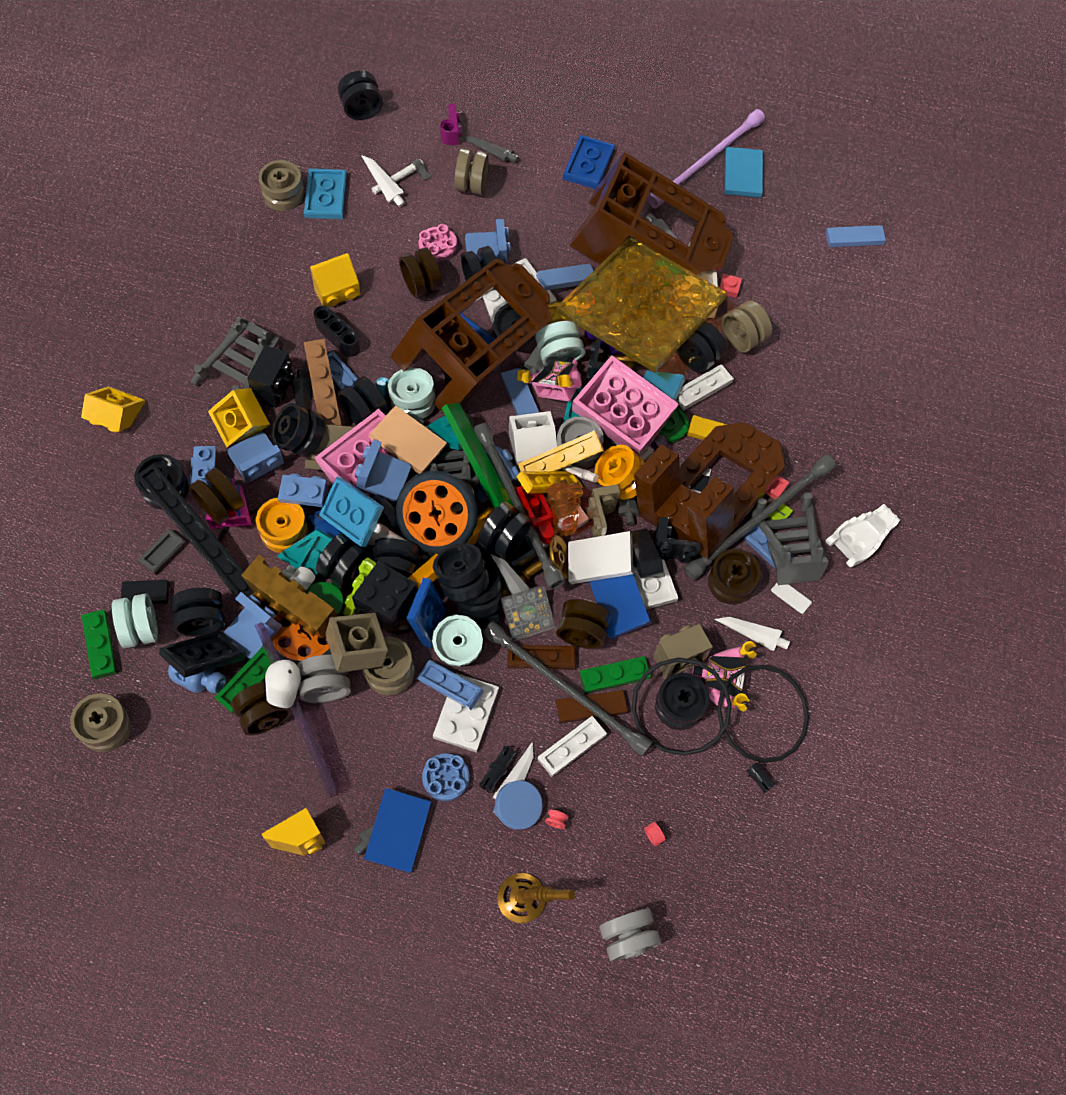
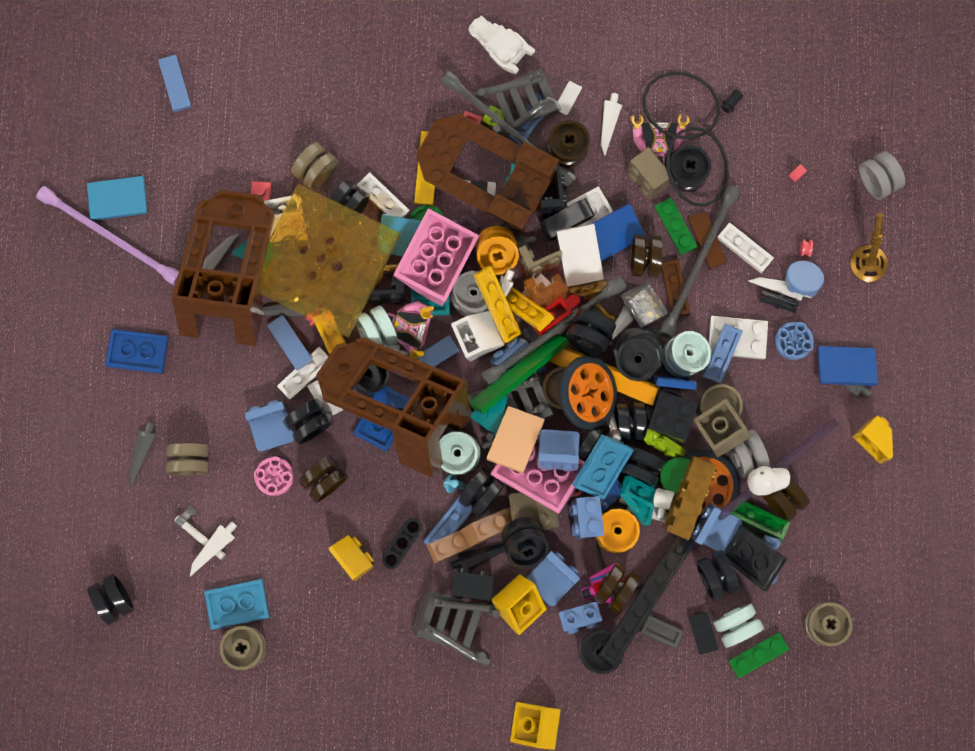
camera: 100 degrees left, 15 degrees up
magenta plate [440,104,462,146] -> none

